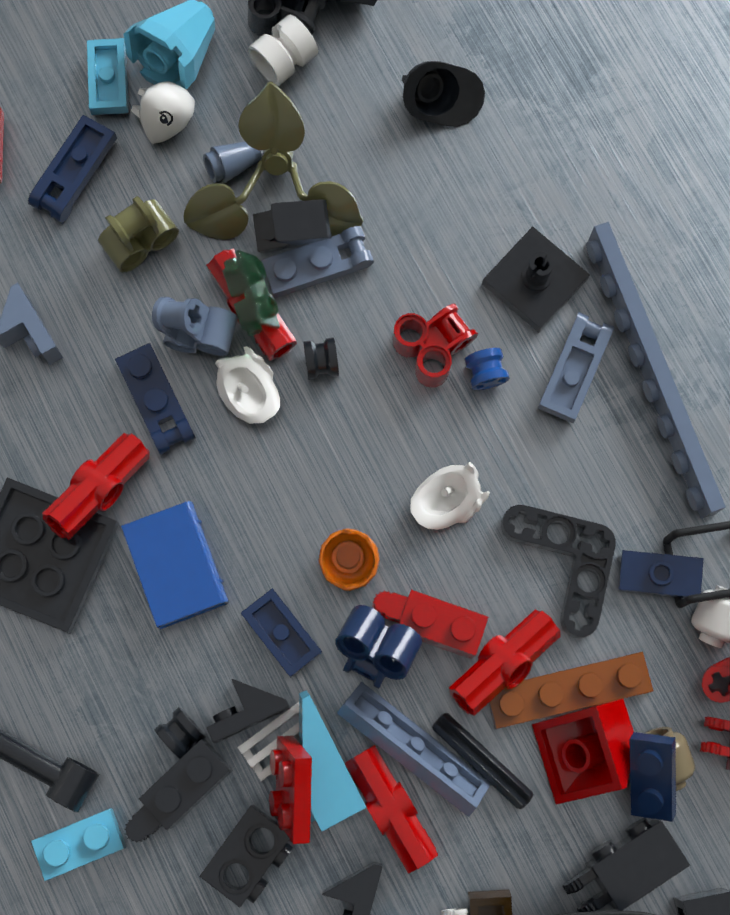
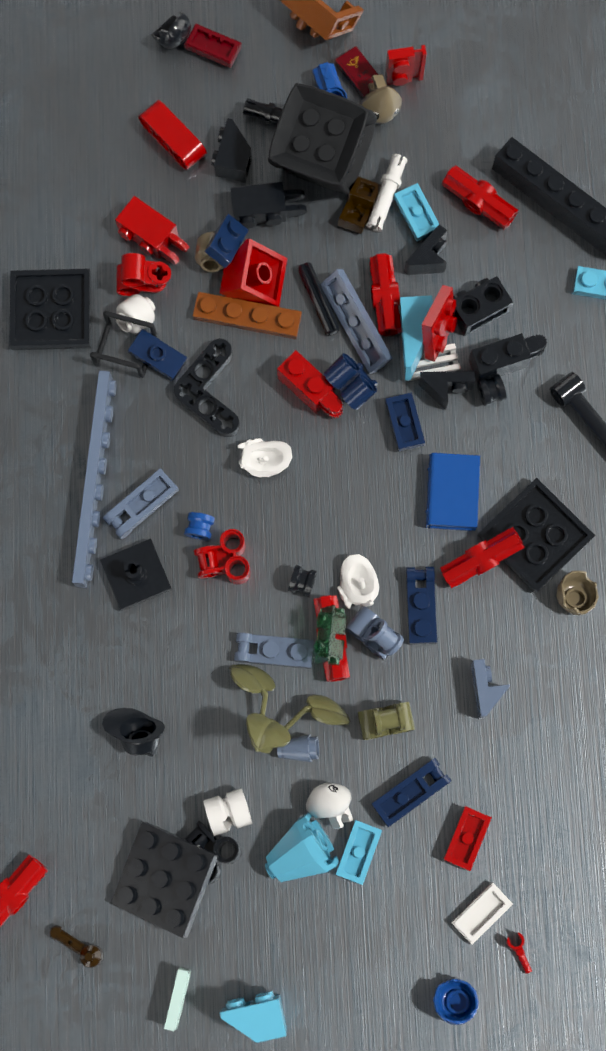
camera: 150 degrees left, 0 degrees up
medium azure plate [31,808,126,881] -> none
black slope [253,199,331,253] -> none
orange hair [318,528,380,591] -> none
red piece [449,609,561,716] -> none

